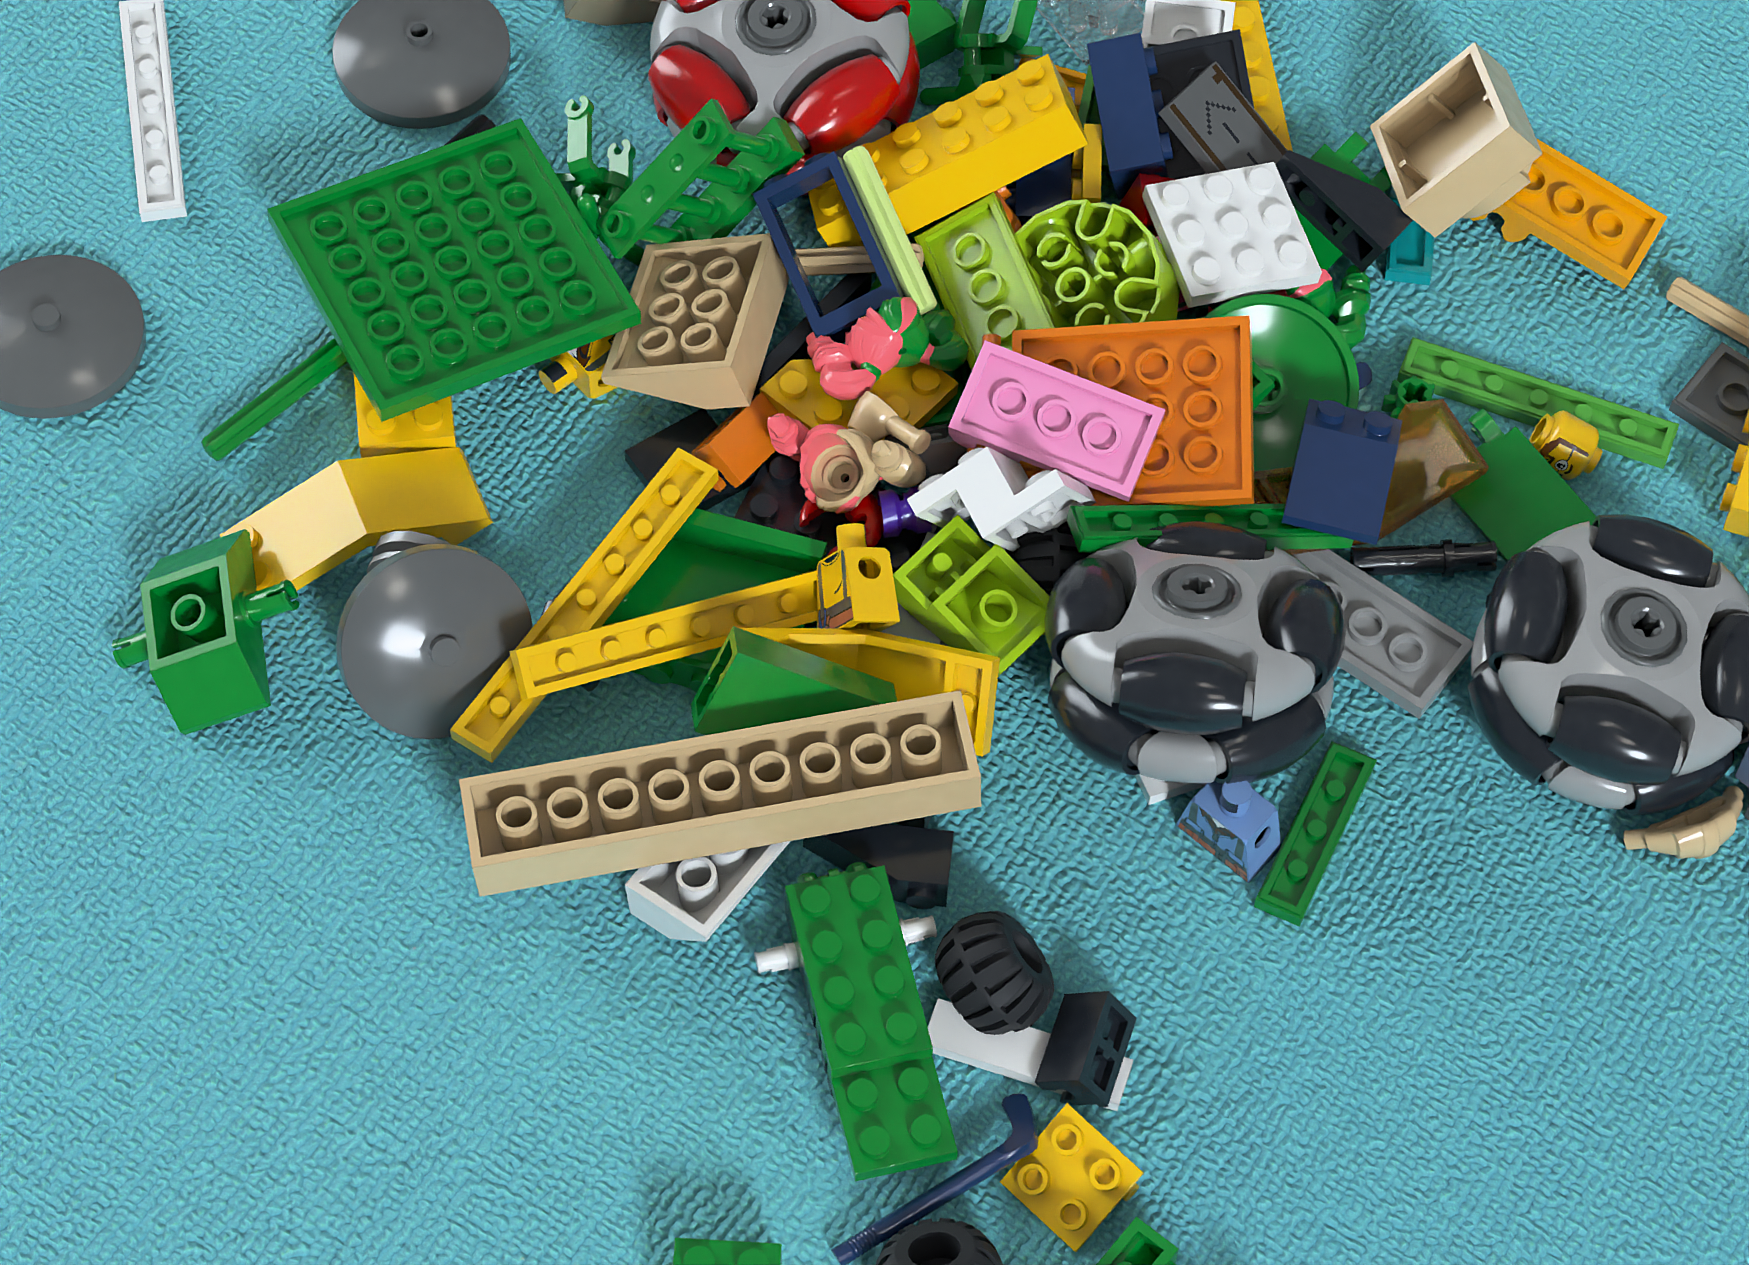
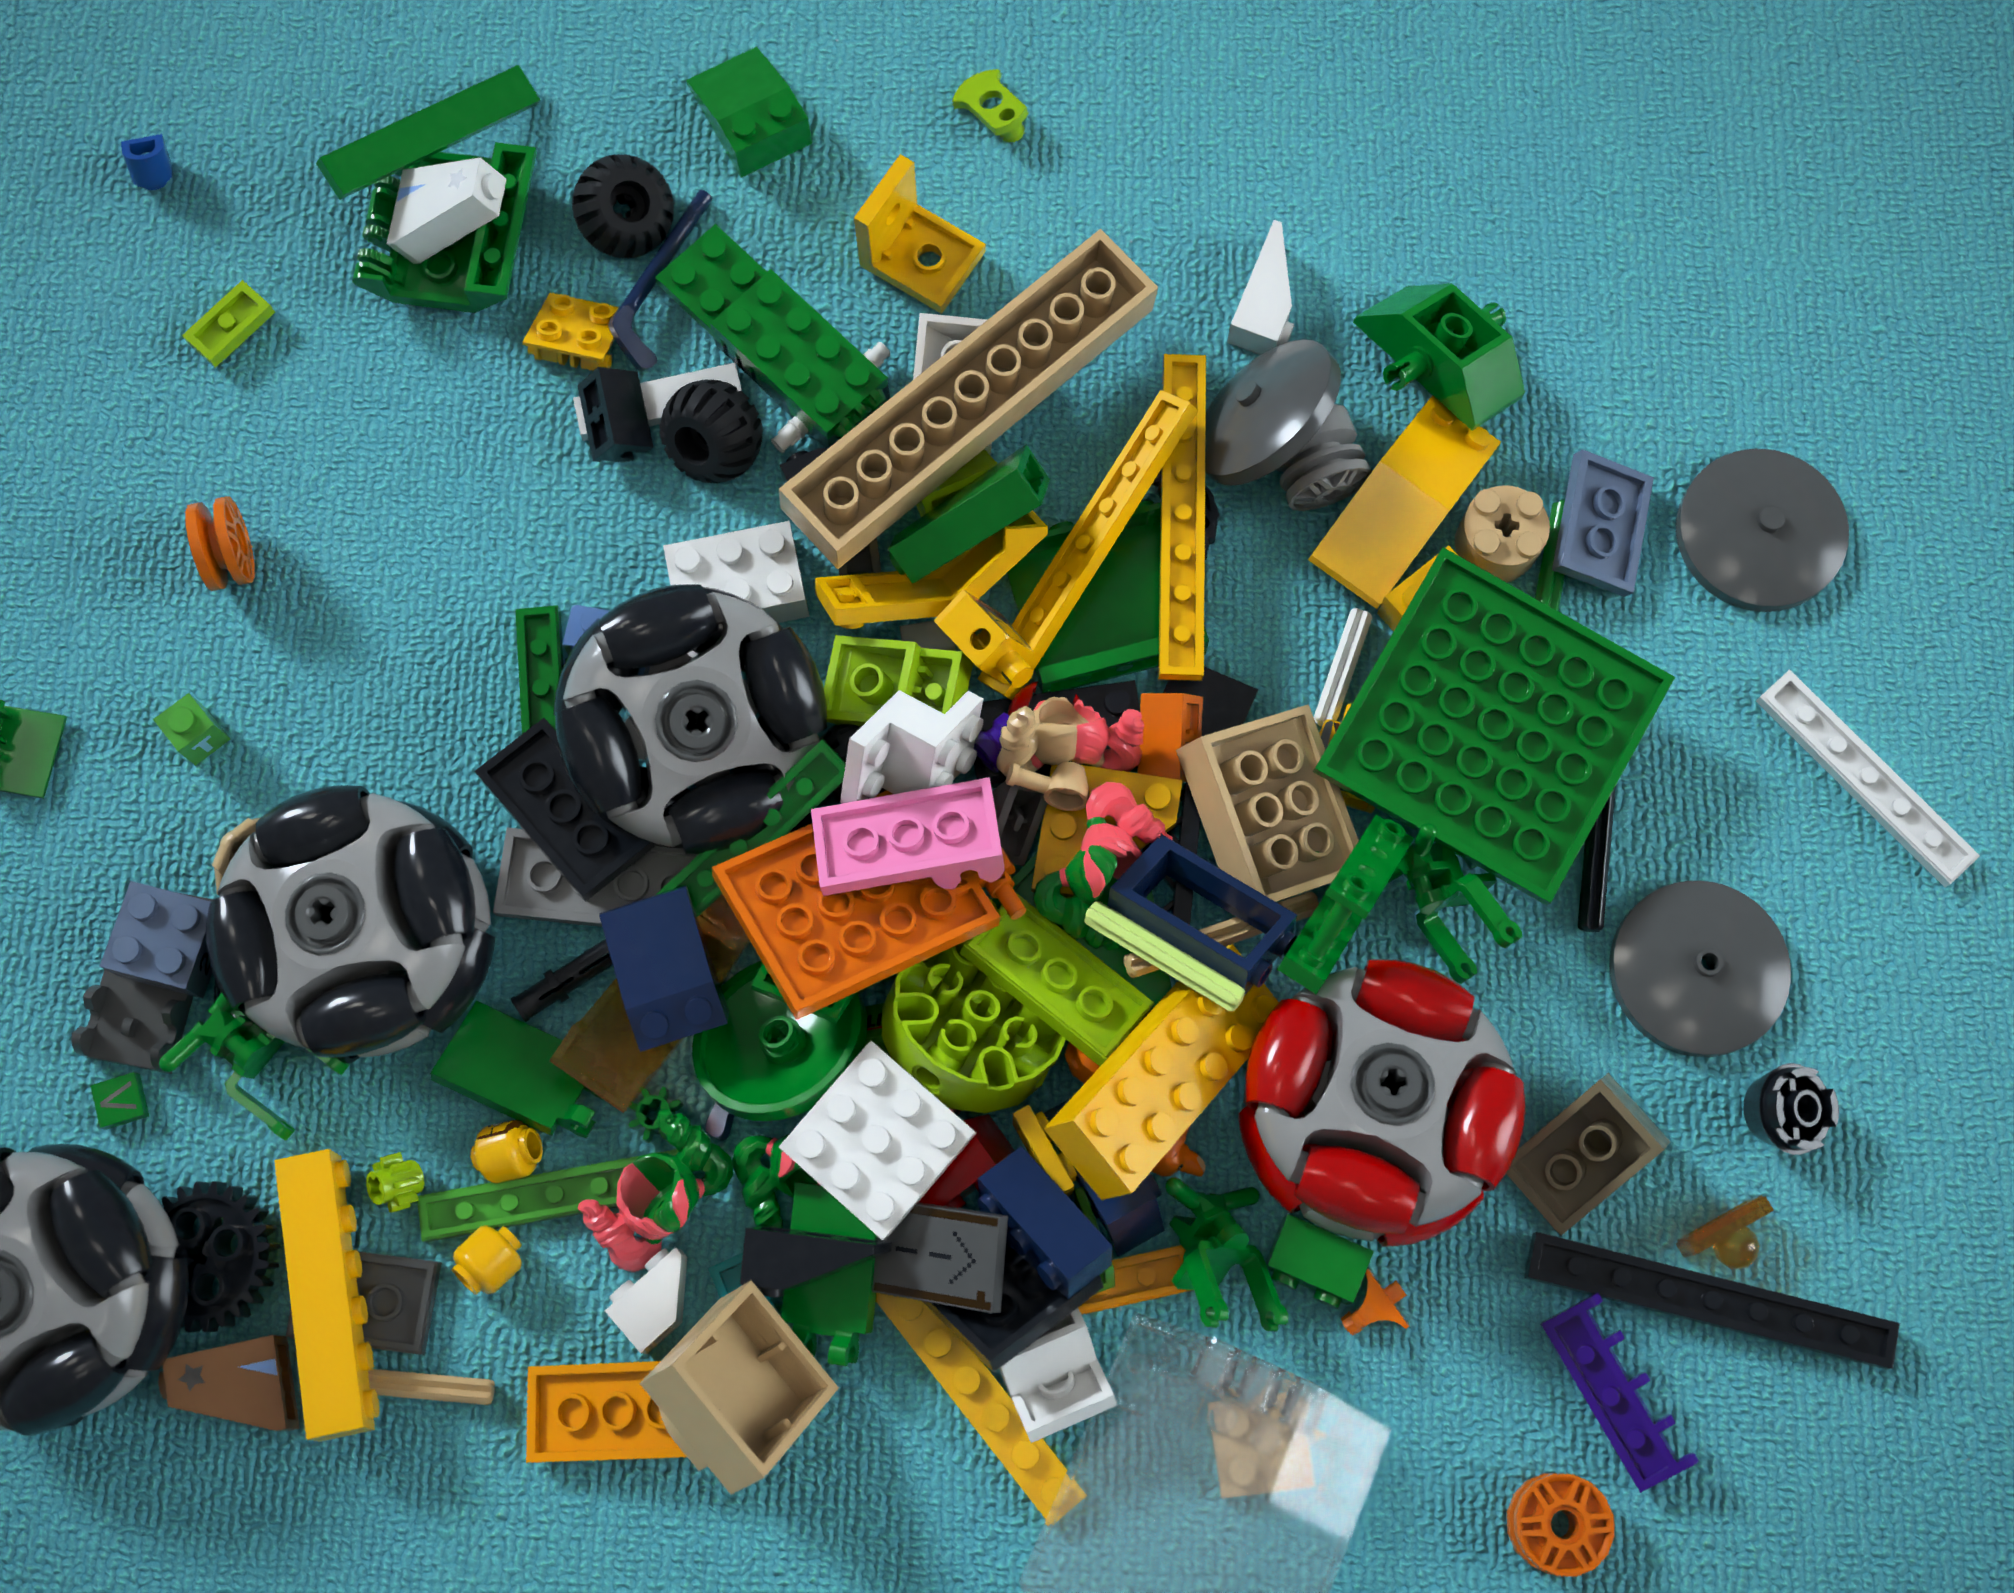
camera: 150 degrees right, 15 degrees up
none -> bright green brick [153,693,230,766]
none -> orange wheel [185,496,255,591]
none -> lime gear [366,1152,424,1213]
none -> yellow head [452,1225,522,1295]
none -> black plate [474,718,655,902]
none -> hair [577,1109,734,1272]
none -> white slope [605,1247,687,1354]
none -> white brick [663,521,810,623]
none -> yellow bracket [854,154,986,314]
none -> lime piece [952,69,1028,143]
none -> white slope [1227,220,1295,355]
none -> white axle [1314,608,1372,726]
none -> tan brick [1455,486,1550,583]
none -> sand blue plate [1552,449,1654,597]

